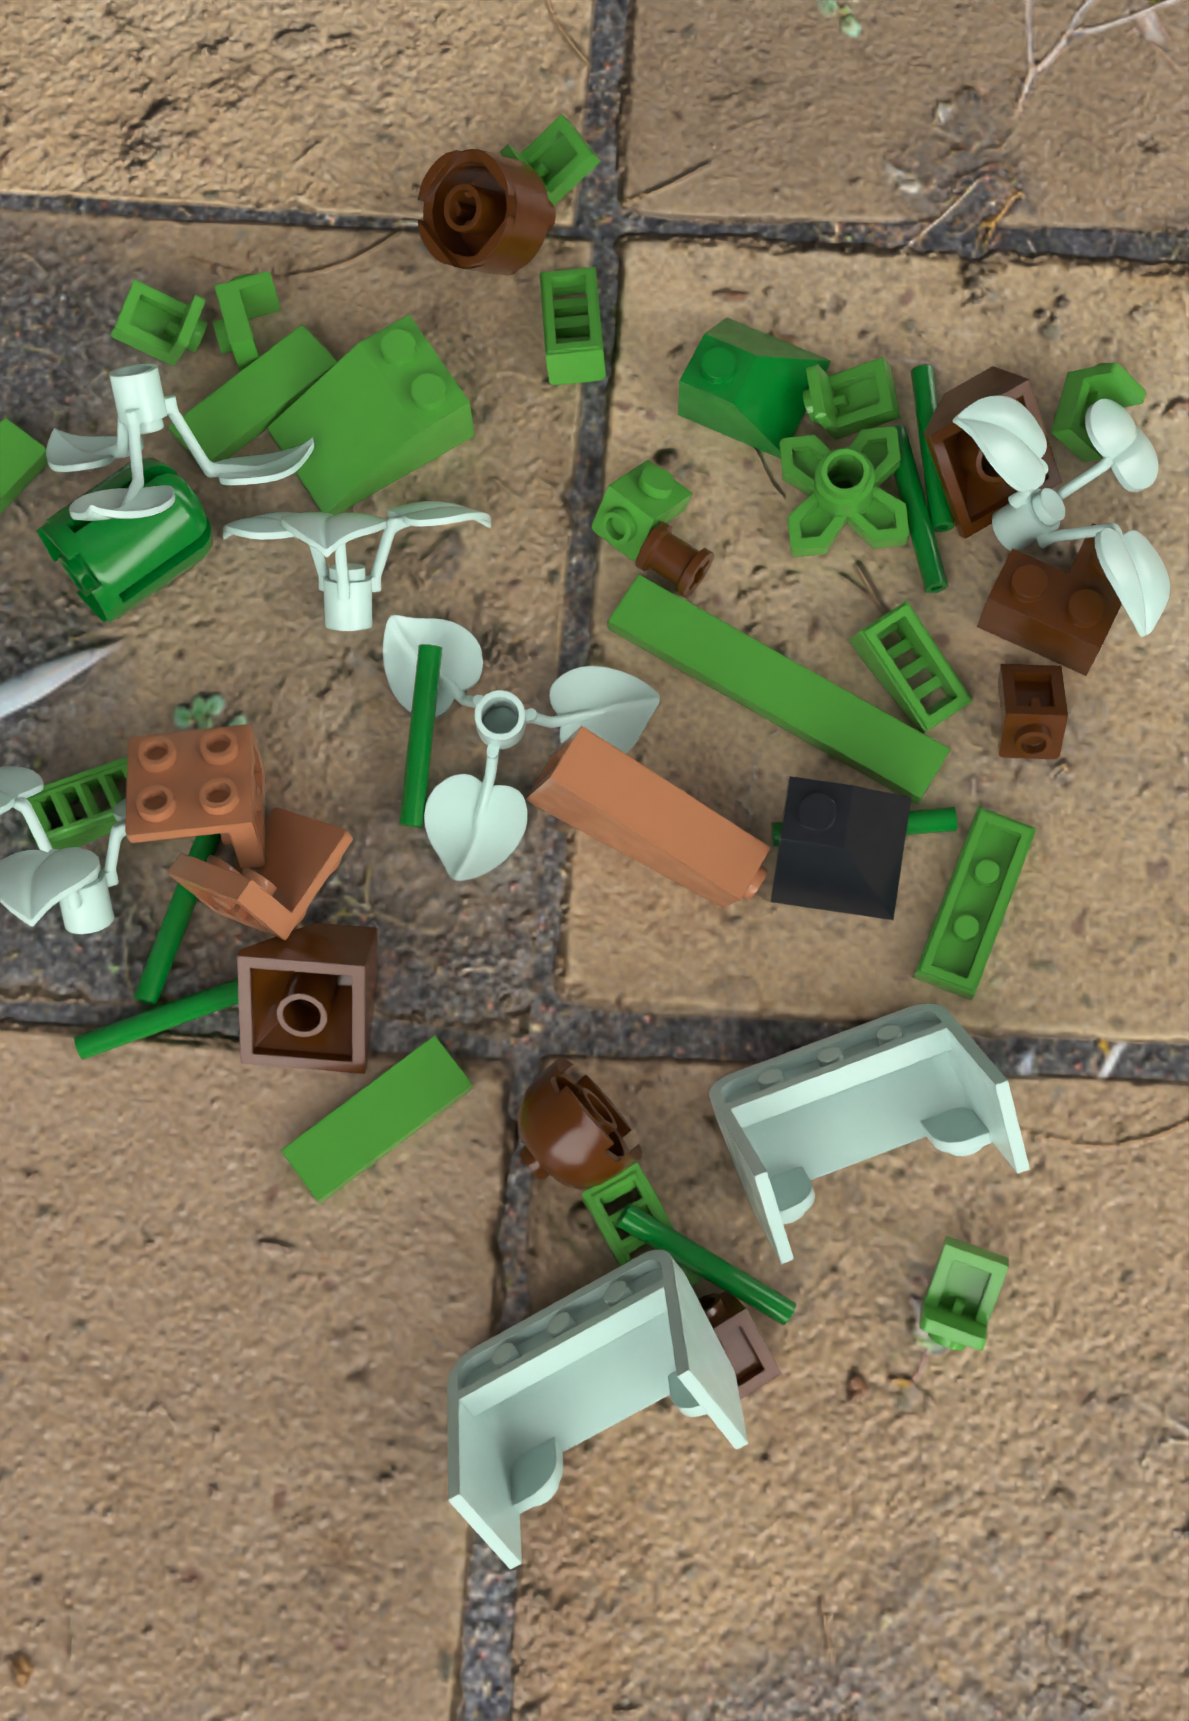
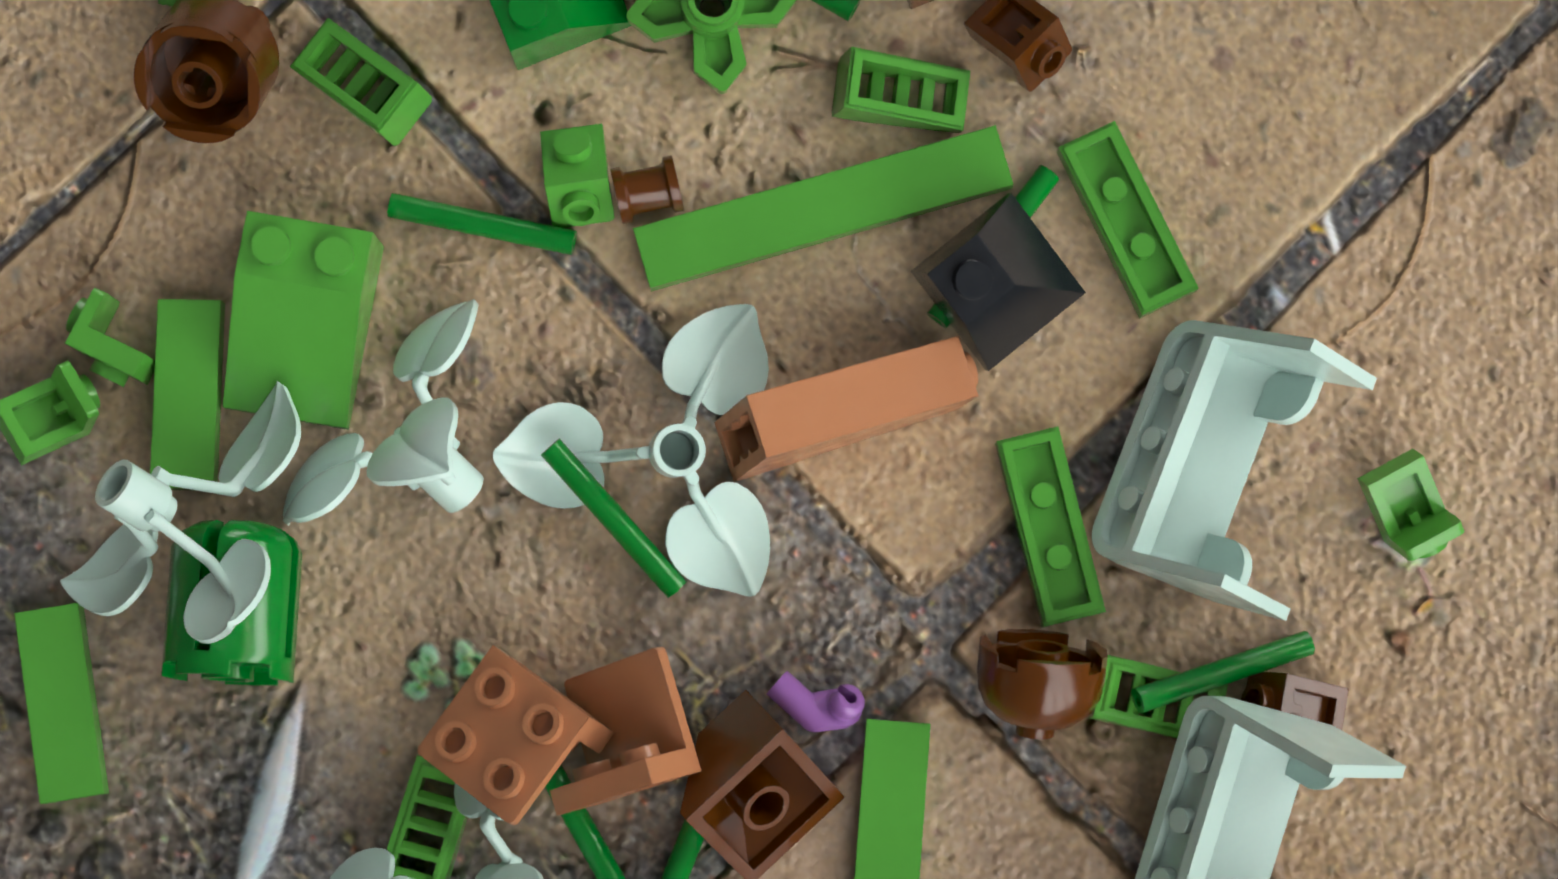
camera: 50 degrees left, 10 degrees up
none -> green piece [387,193,577,255]
none -> medium lavender arm [767,671,865,733]
none -> bright green tile [995,426,1106,628]

